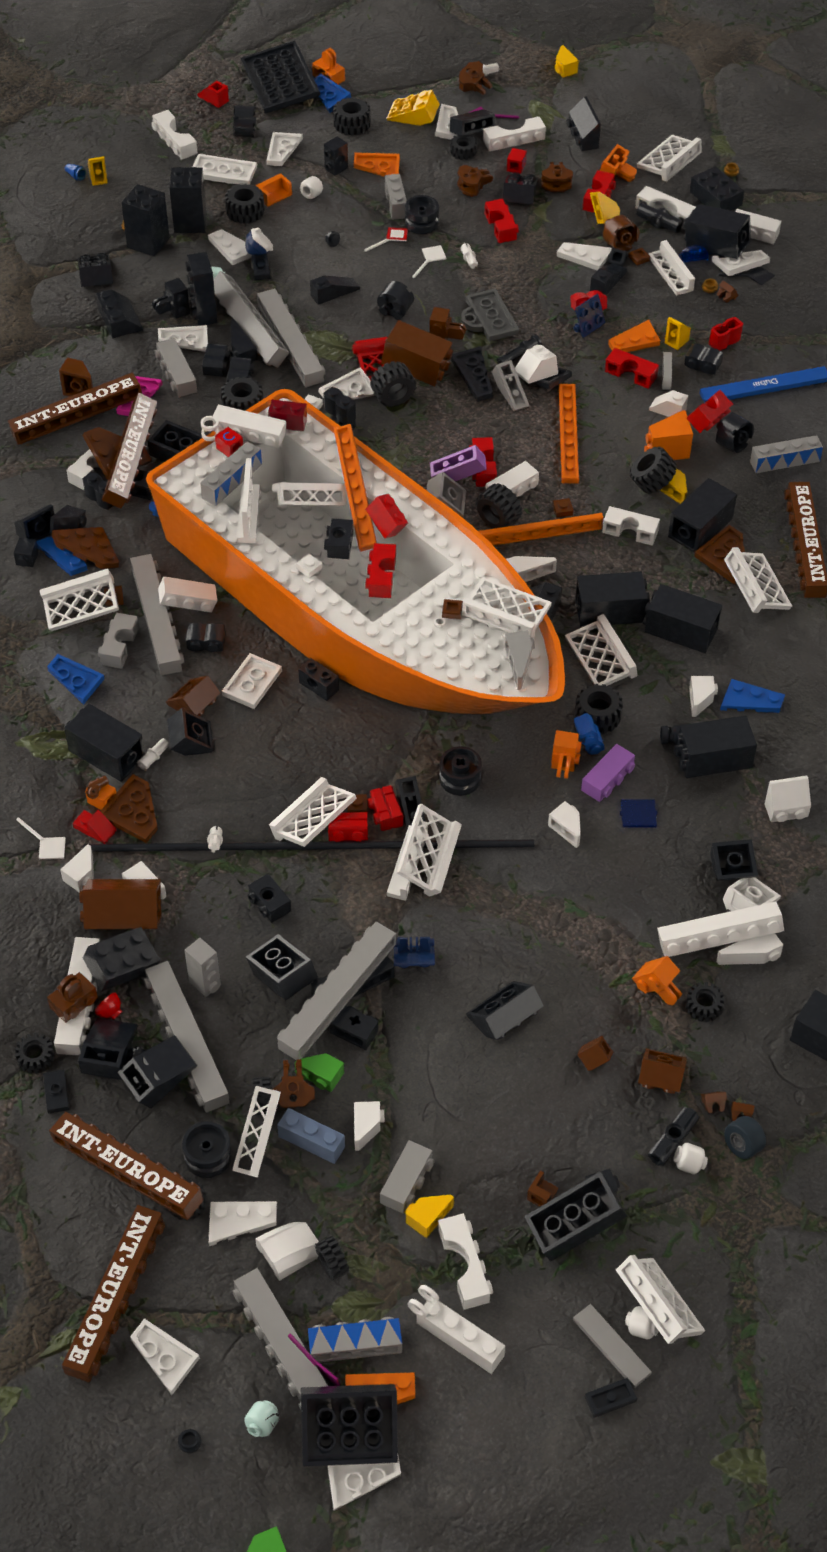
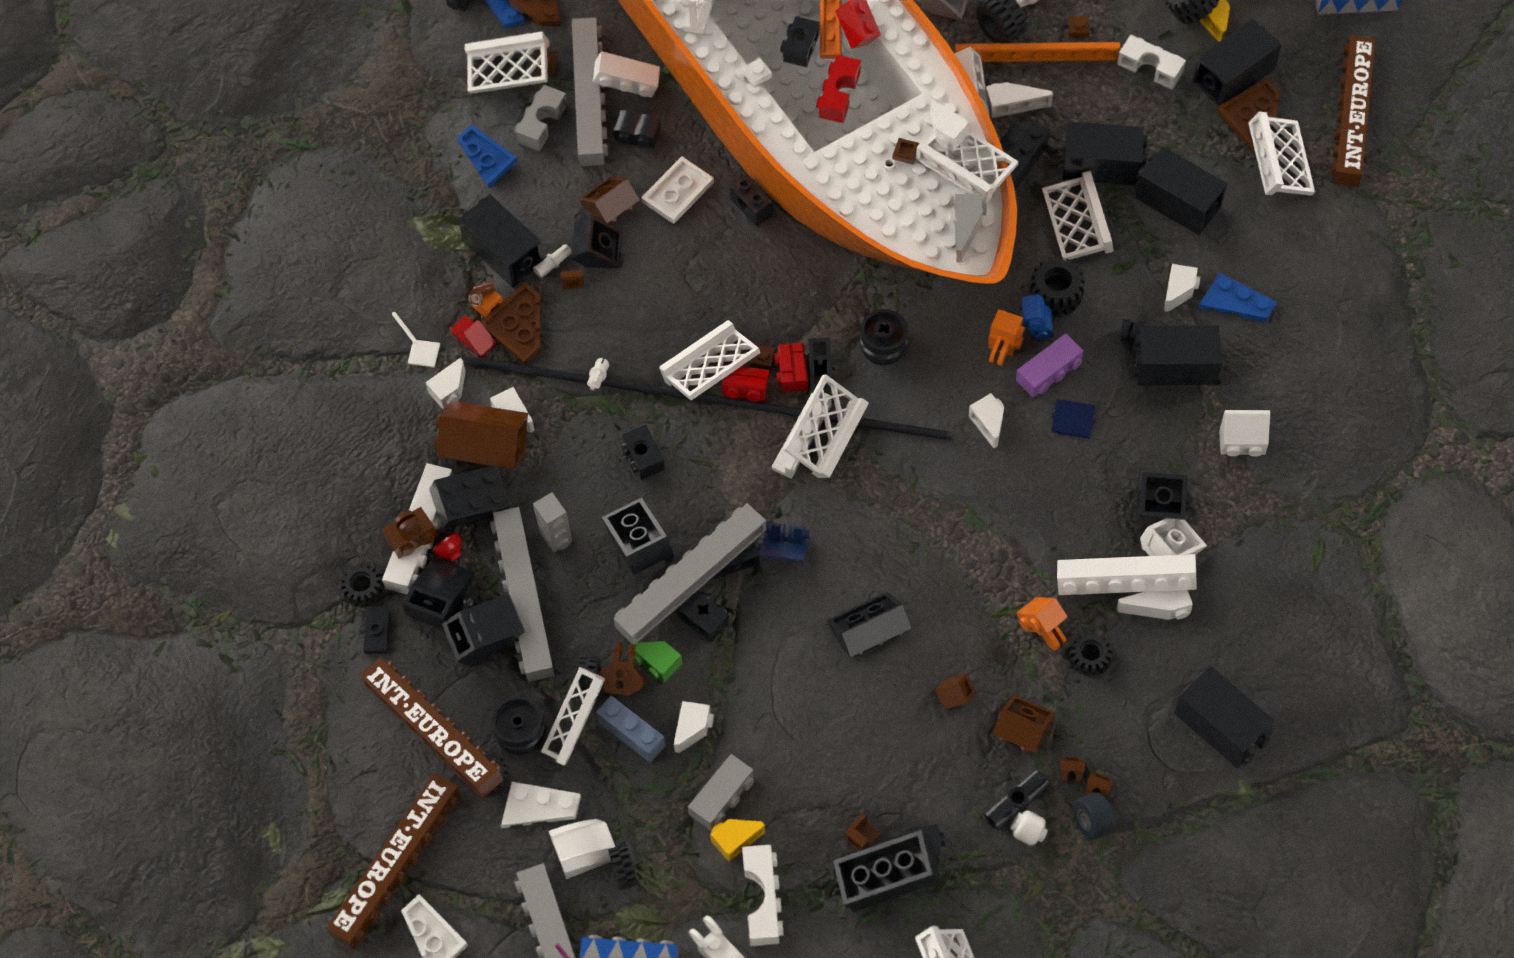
camera: 15 degrees right, 10 degrees up
none -> reddish brown tile [561,270,584,289]
none -> white slope [931,101,969,152]

